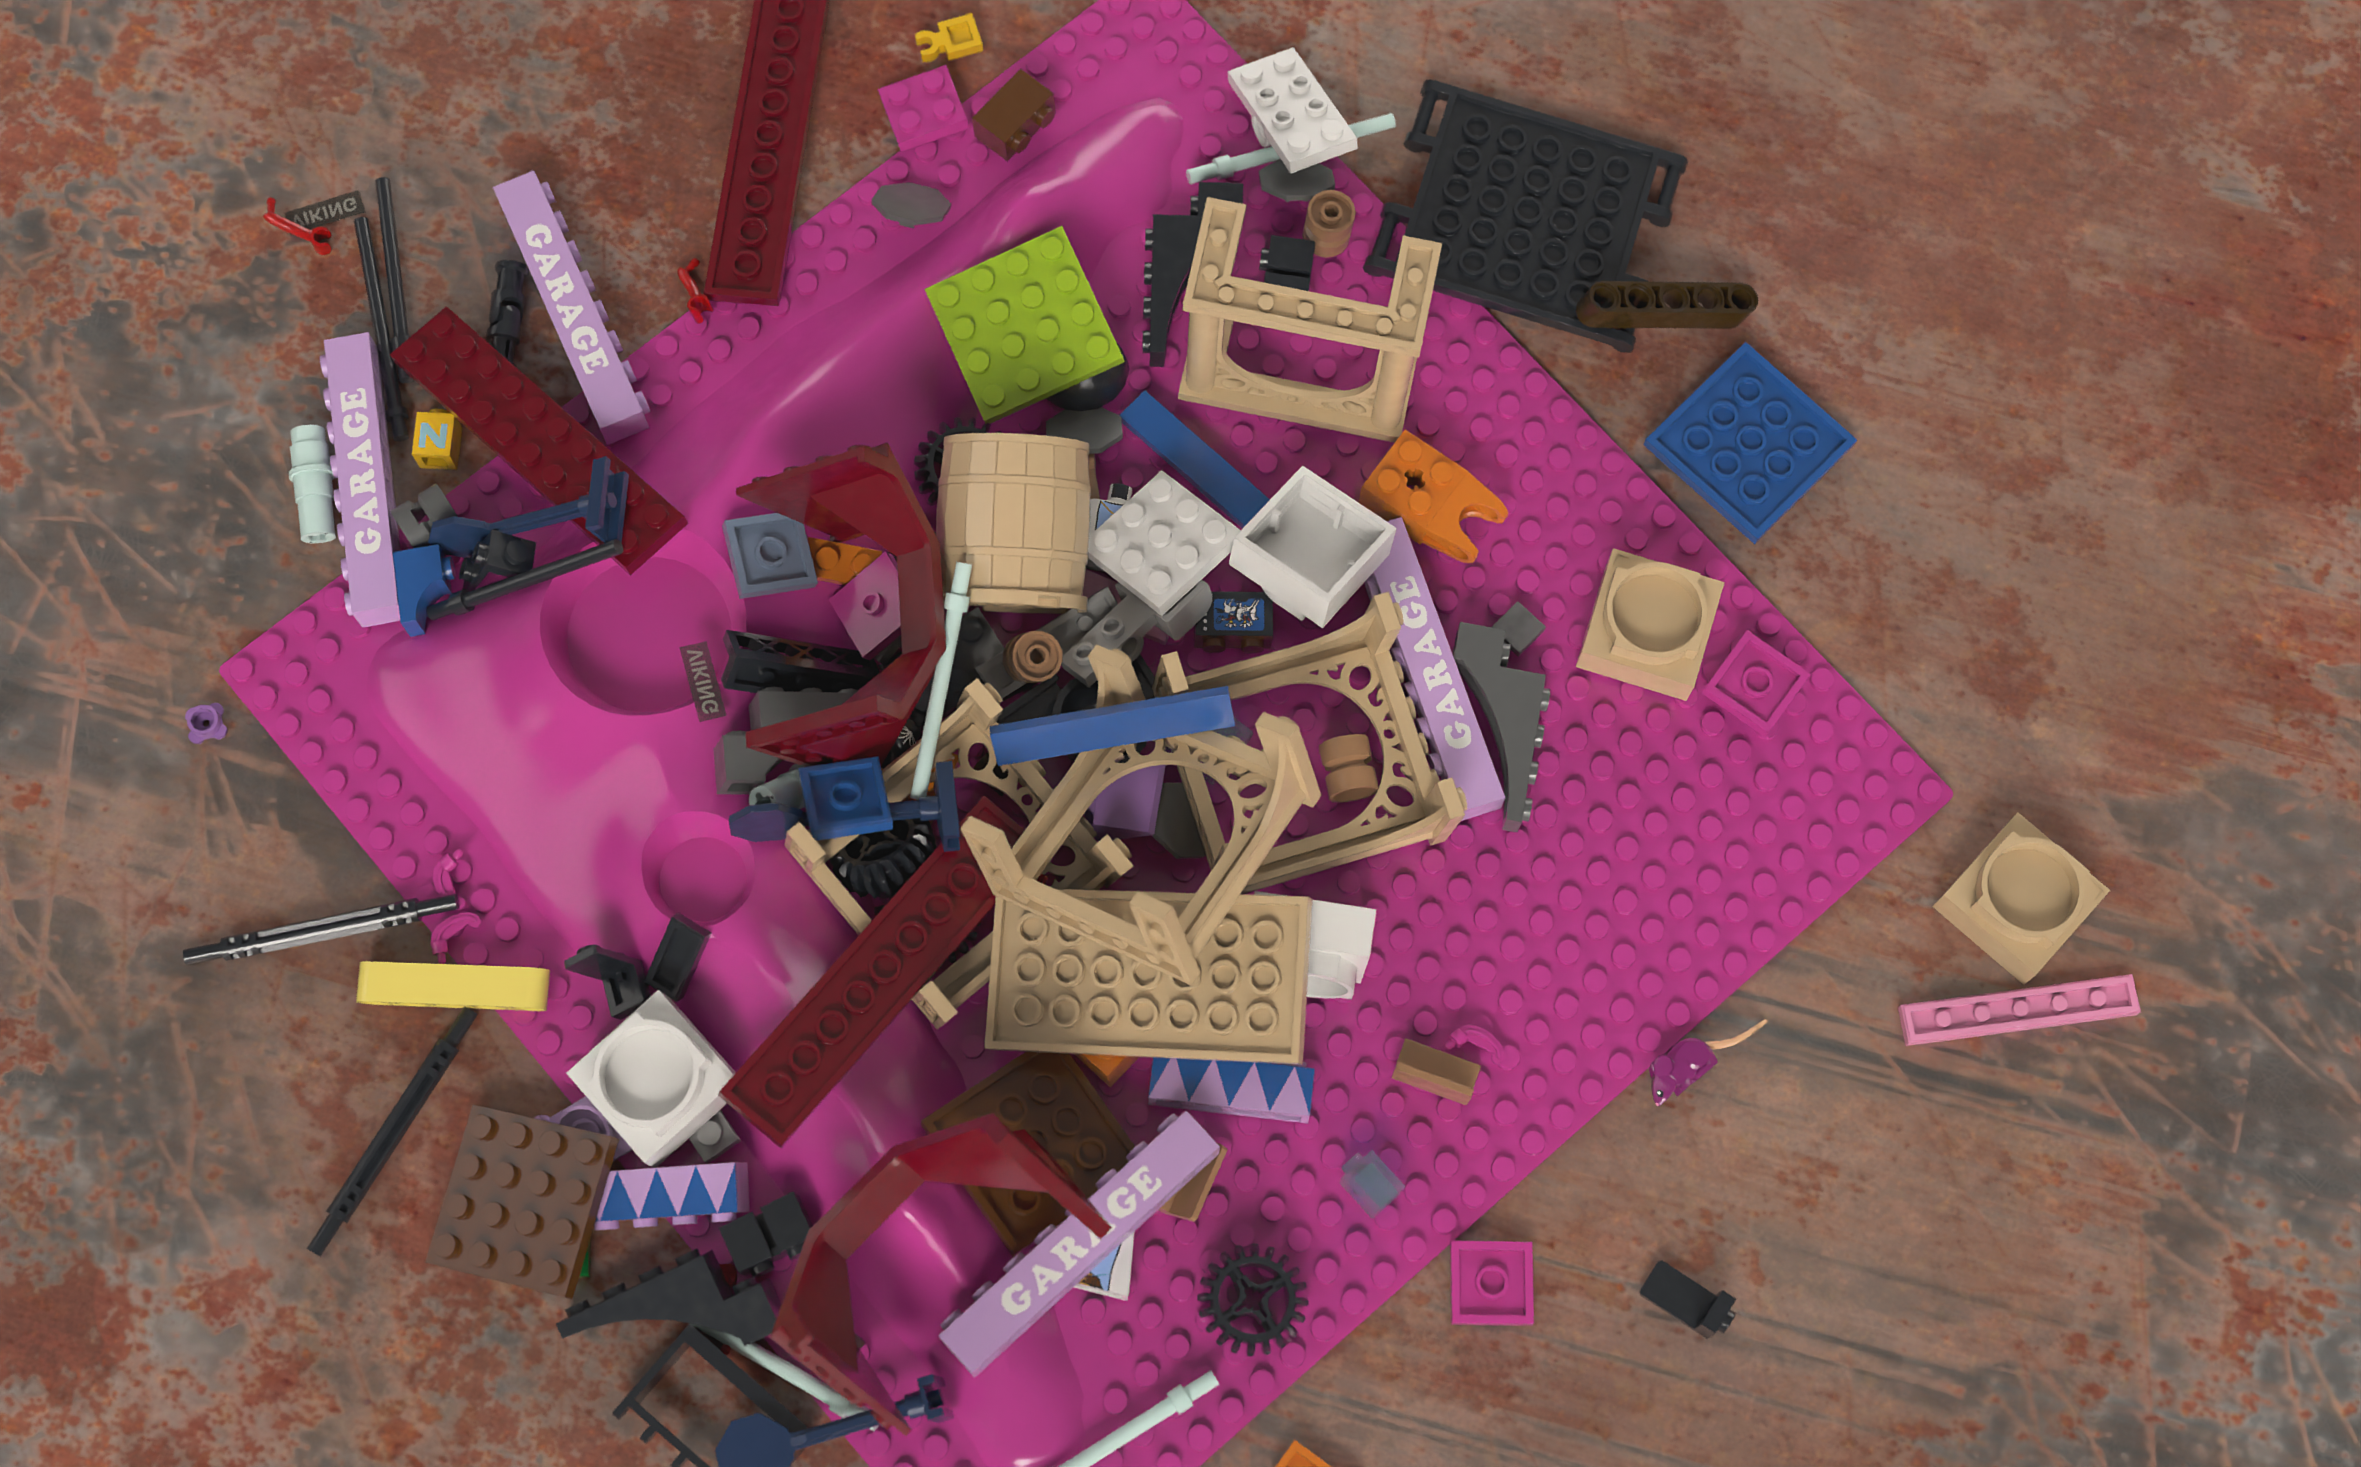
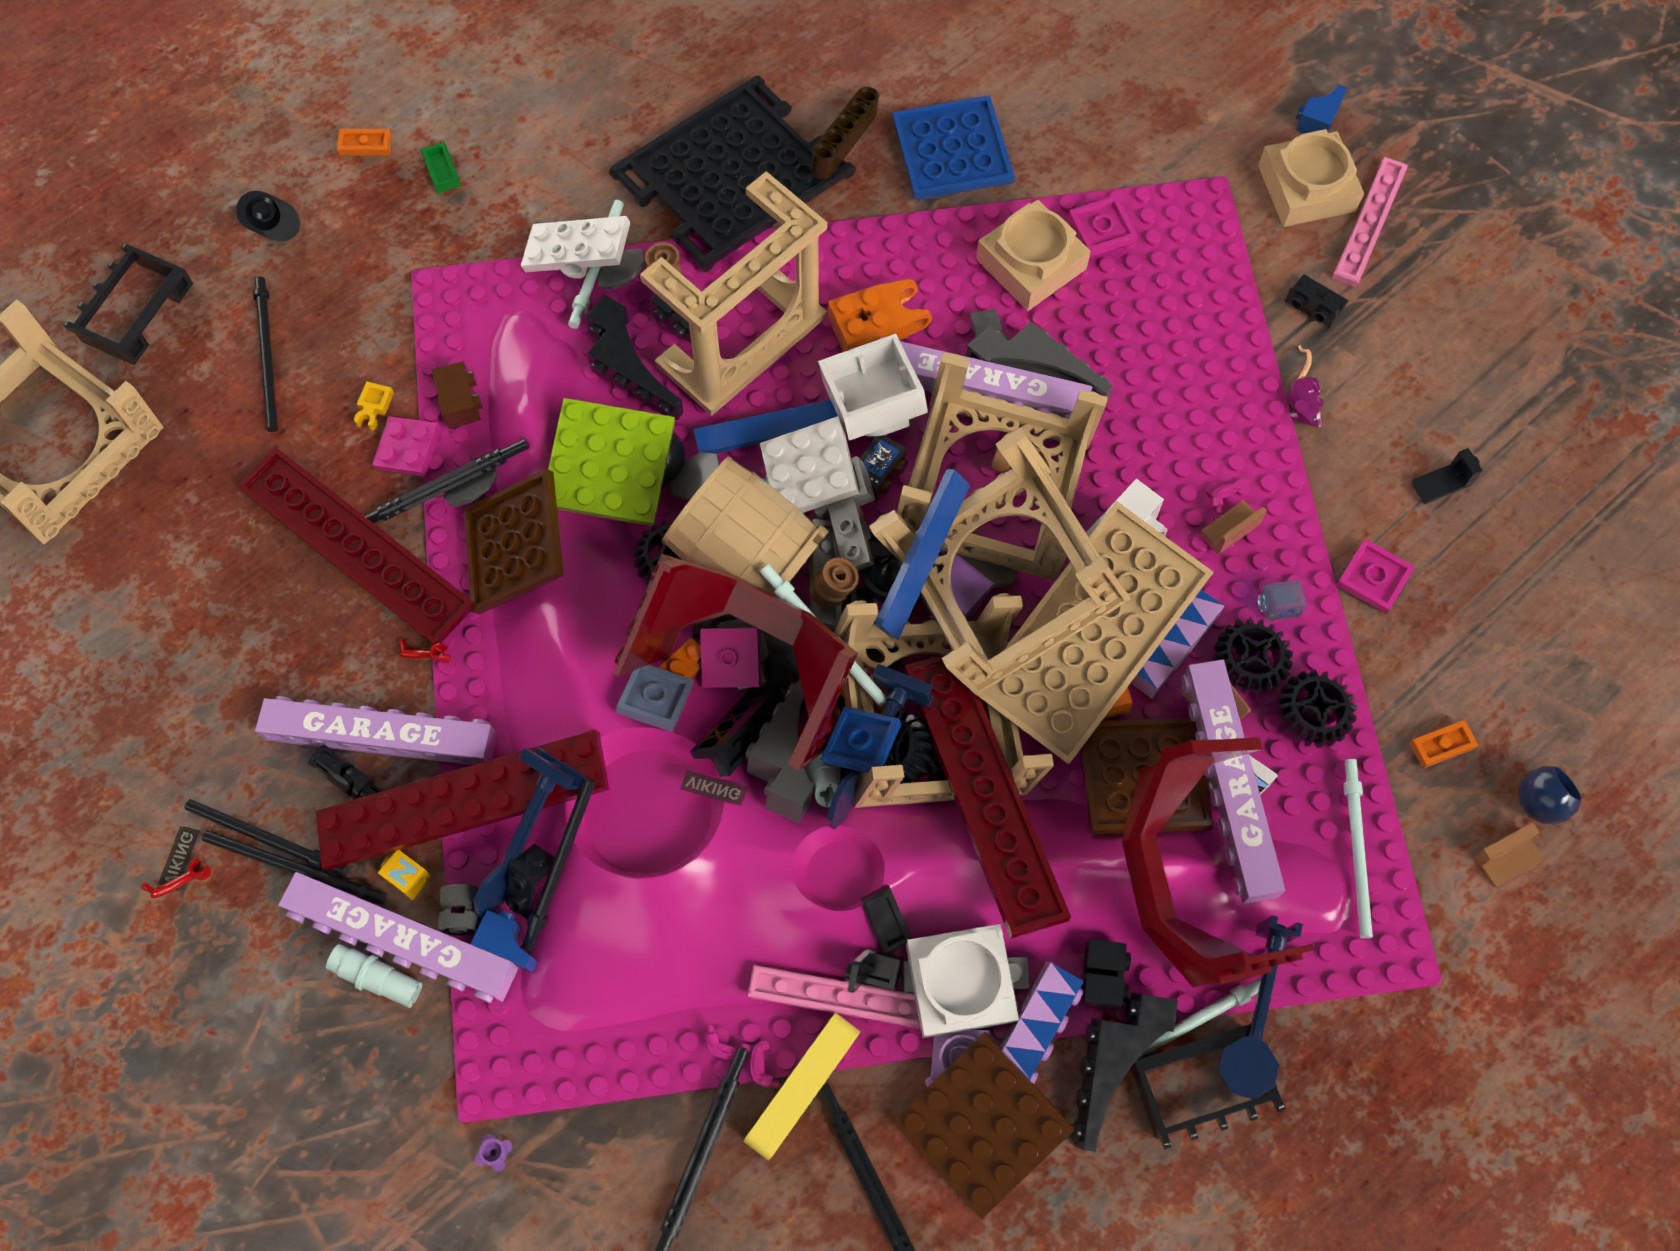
camera: 55 degrees left, 5 degrees down
none -> black axle [365,438,530,523]
none -> reddish brown plate [464,468,564,614]
none -> bright pink tile [748,965,921,1029]
none -> black gear [1213,617,1293,696]
none -> black bracket [1285,274,1349,328]
none -> blue arch [1295,85,1347,134]

